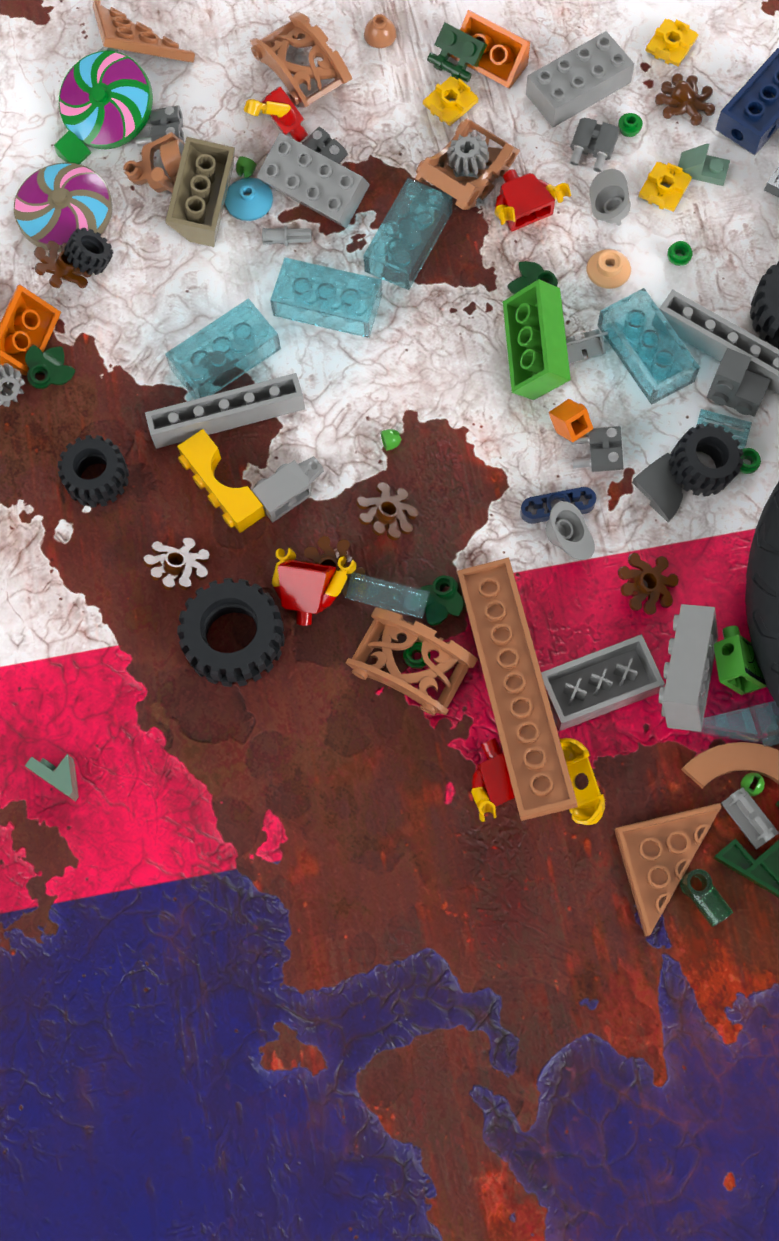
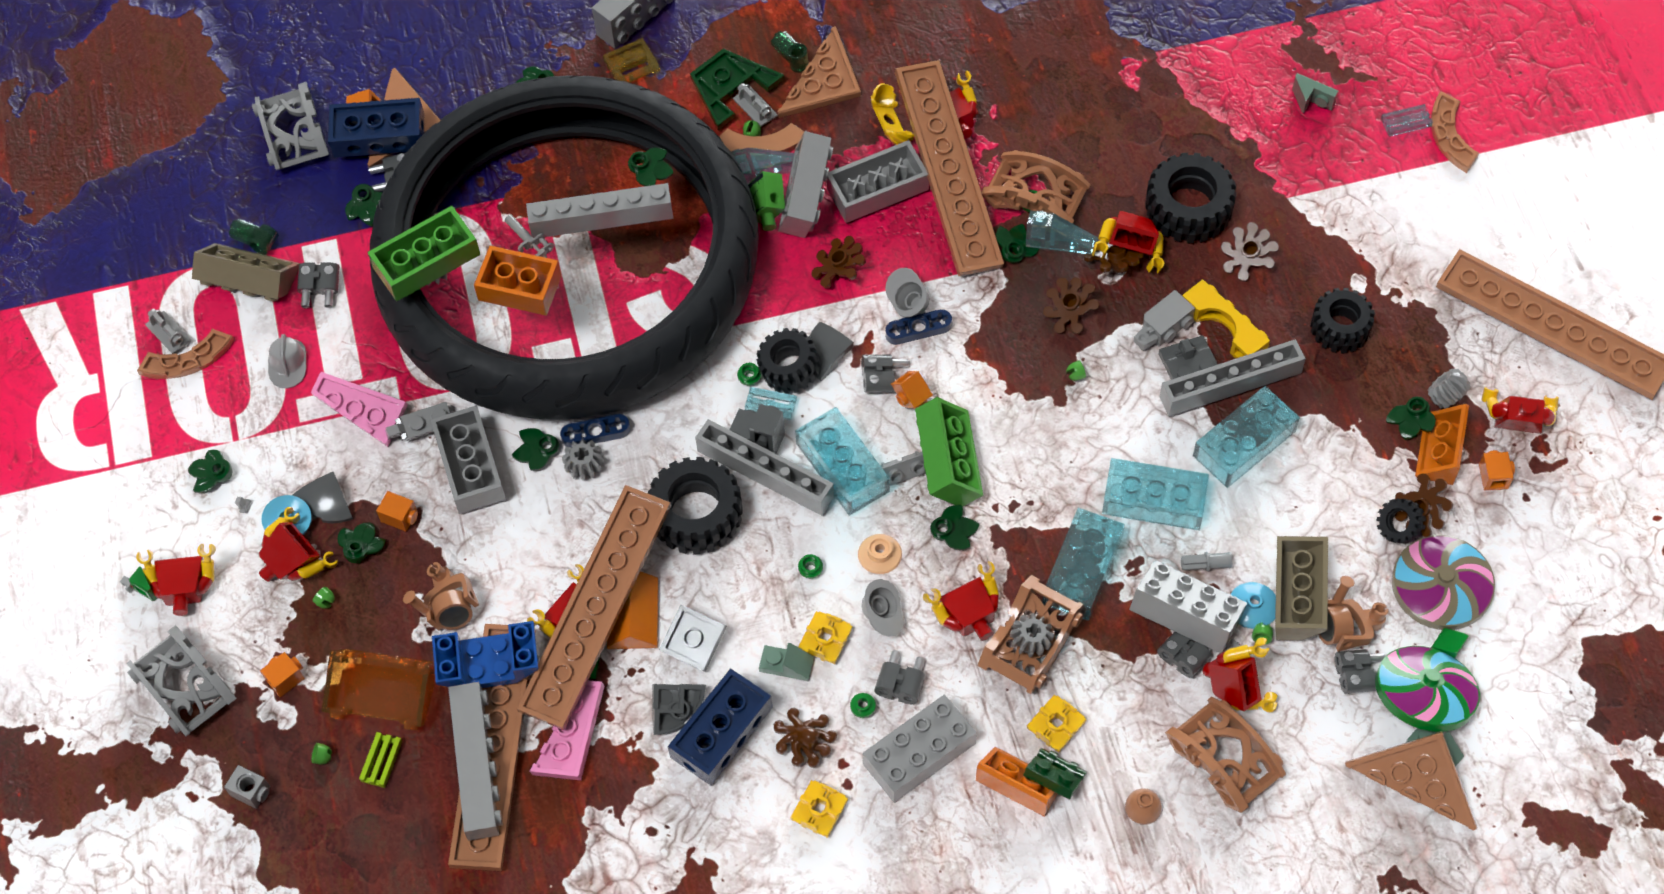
camera: 175 degrees right, 10 degrees down
none -> dark grey hinge [1158,335,1218,380]

